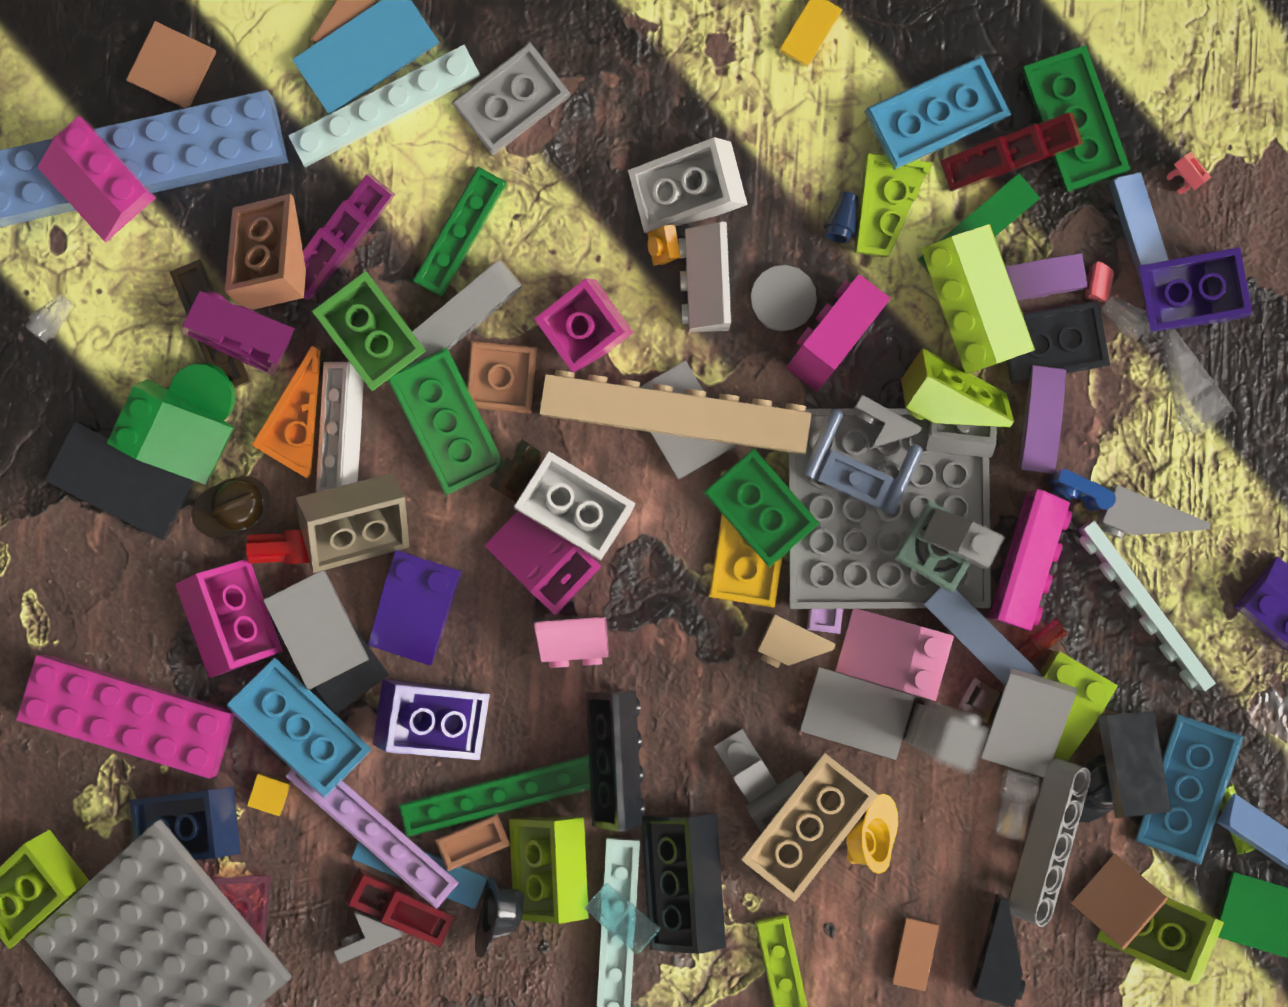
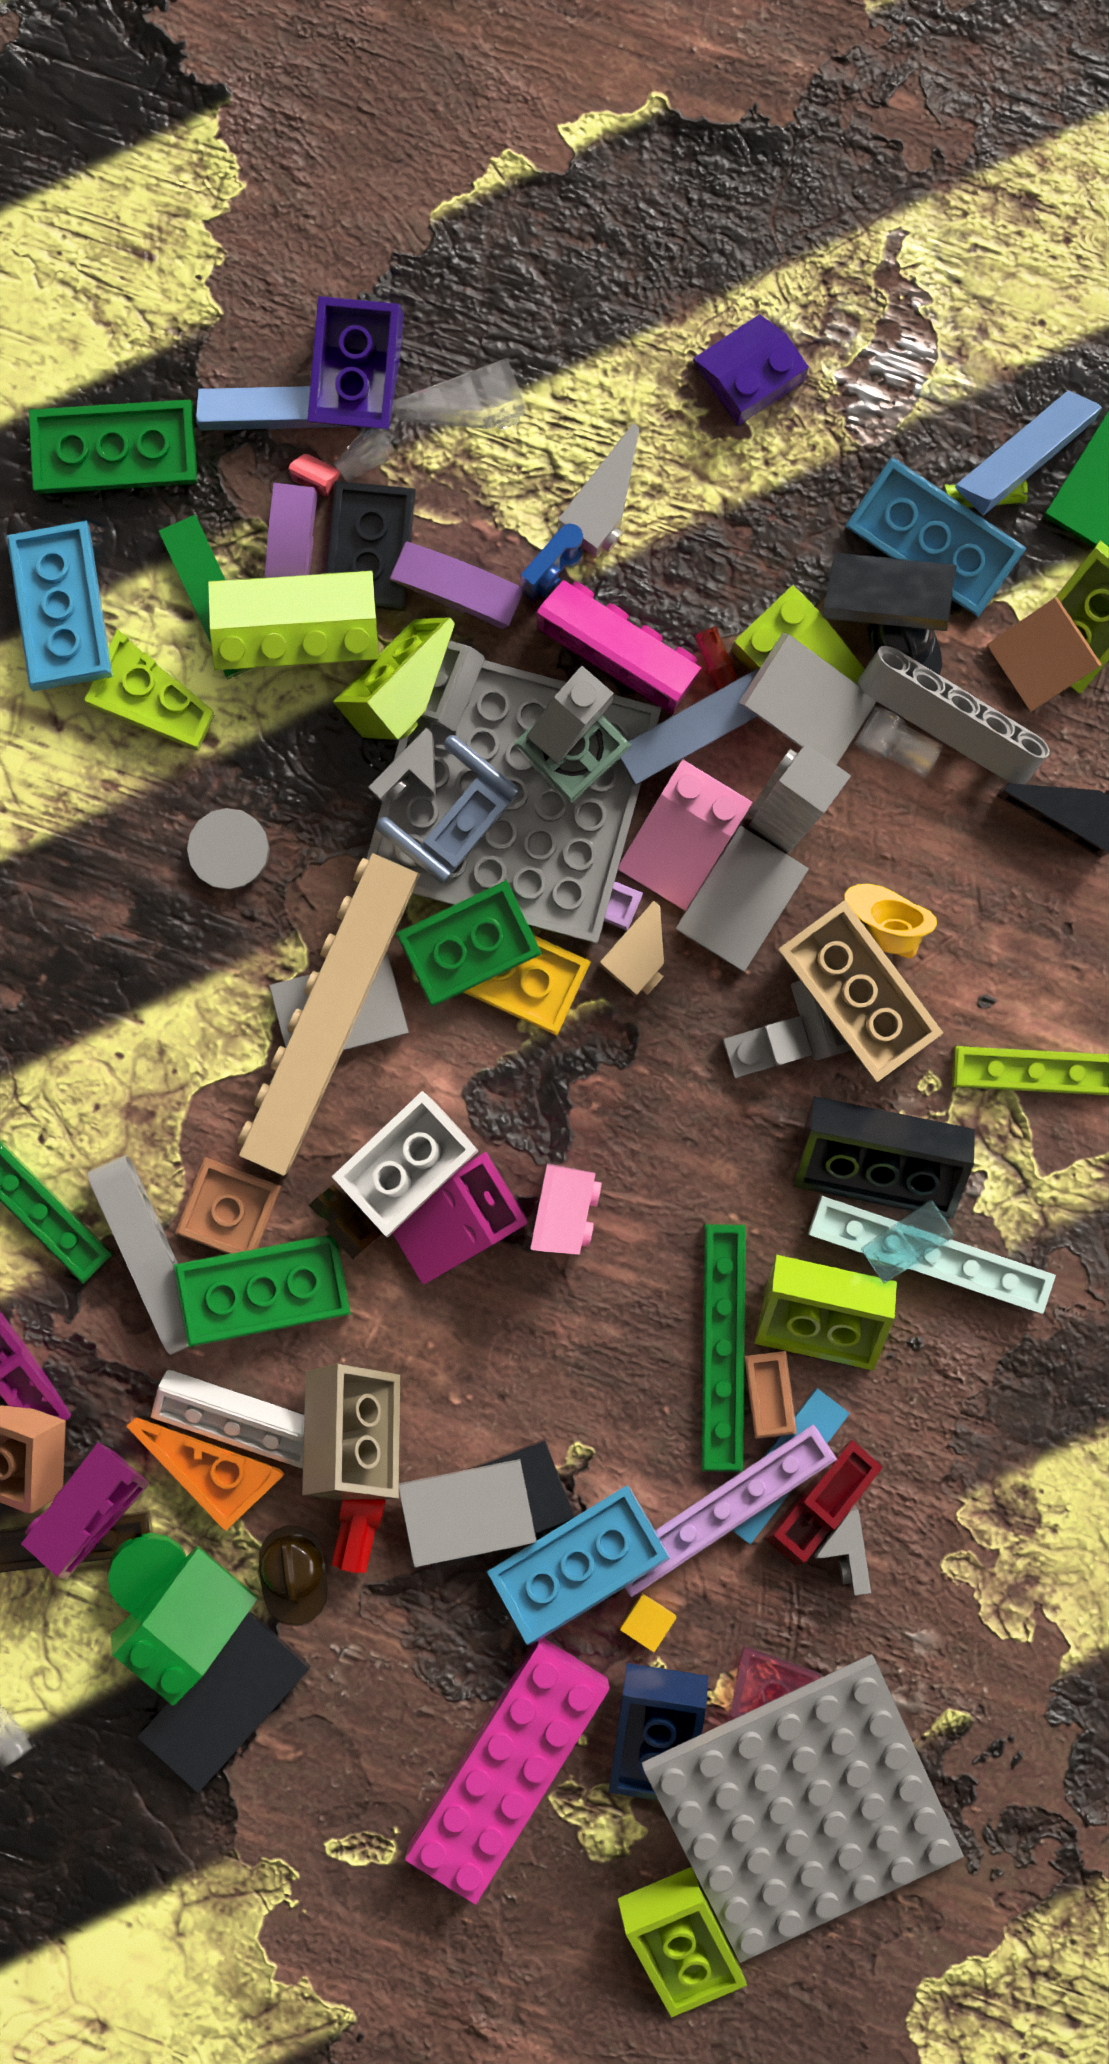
camera: 85 degrees left, 0 degrees up
dark pink slope [175,559,283,678] -> none
bright green slope [312,271,426,391] -> none
dark purple slope [368,550,463,666] -> none
dark purple slope [373,679,490,760] -> none
black piece [475,877,524,958] -> none
dark pink slope [534,278,634,373] -> none
black slope [586,690,645,832] -> none
white slope [628,137,747,233] -> none
light orange plate [647,225,681,266] -> none
white slope [679,222,731,332] -> none
dark pink wedge [786,274,891,392] -> none
dark blue cone [823,192,859,244] -> none
nougat tile [892,917,939,991] -> none
dark red slope [940,112,1083,192] -> none
dark brown plate [959,677,1002,727] -> none
light aqua plate [1078,521,1216,691] -> none
coral tile [1166,152,1211,194] -> none

